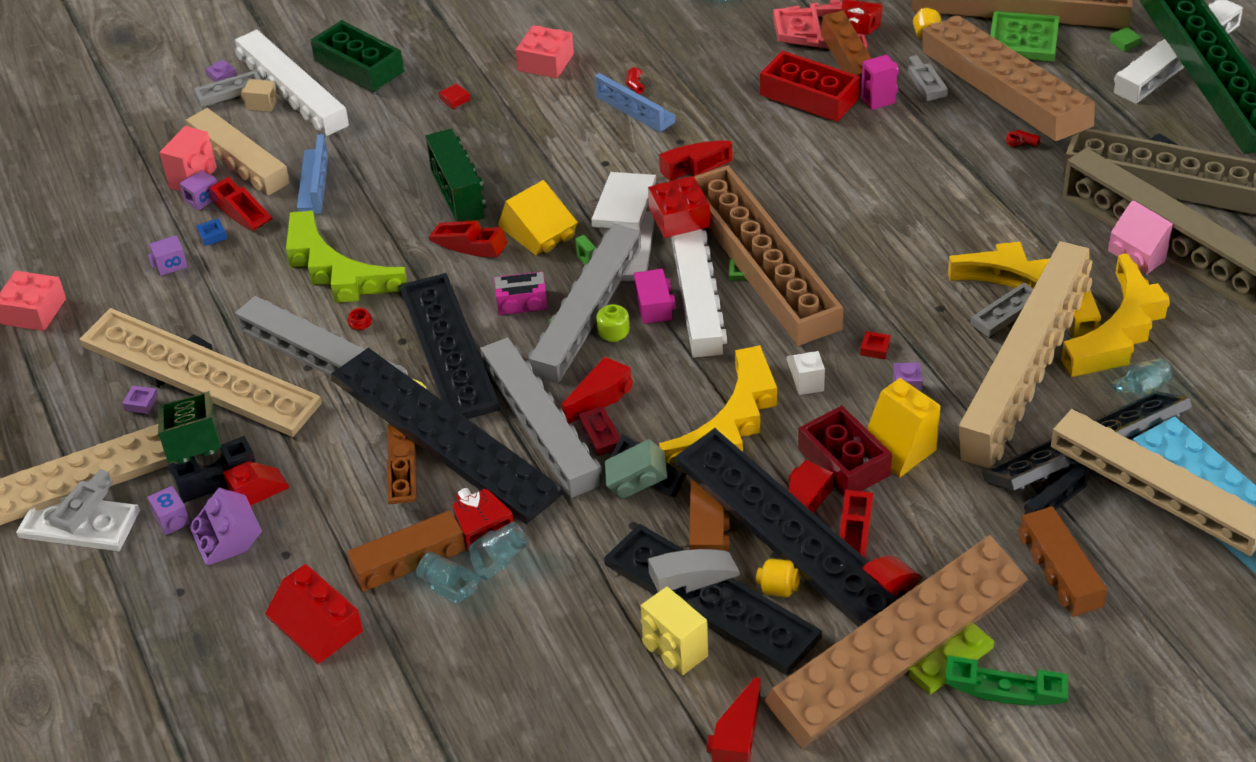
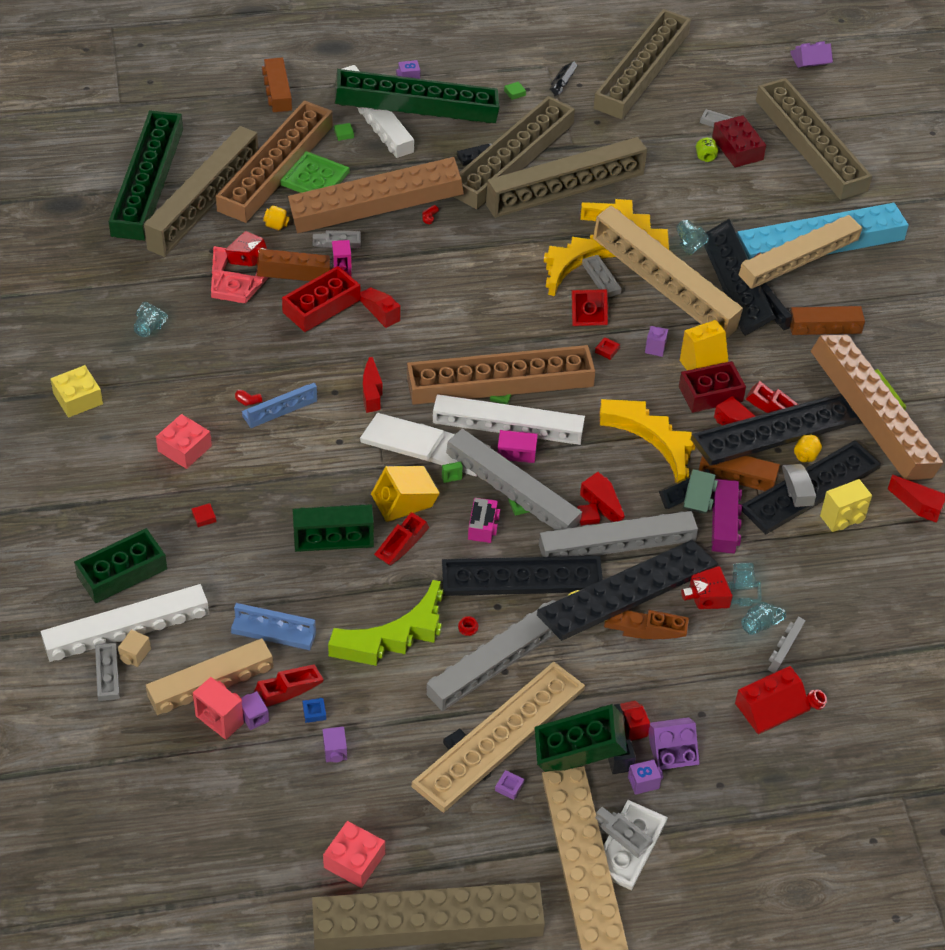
camera: 80 degrees left, 5 degrees up
medium lavender plate [205,60,237,82] -> none
dark orange brick [346,510,466,592] -> none
dark red plate [579,406,620,456] -> none
lime head [596,304,630,342] -> none
red brick [648,176,710,238] -> none
white slope [787,351,825,395] -> none
red slope [862,555,922,598] -> none
green slope [945,655,1068,706] -> none
bright pink slope [1108,200,1173,275] -> none
none -> red slope [360,287,401,328]
none -> red slope [571,289,608,326]
none -> red tile [577,504,600,526]
none -> magenta brick [711,479,742,554]
none -> light grey plate [768,616,806,673]
none -> red plate [807,689,827,710]

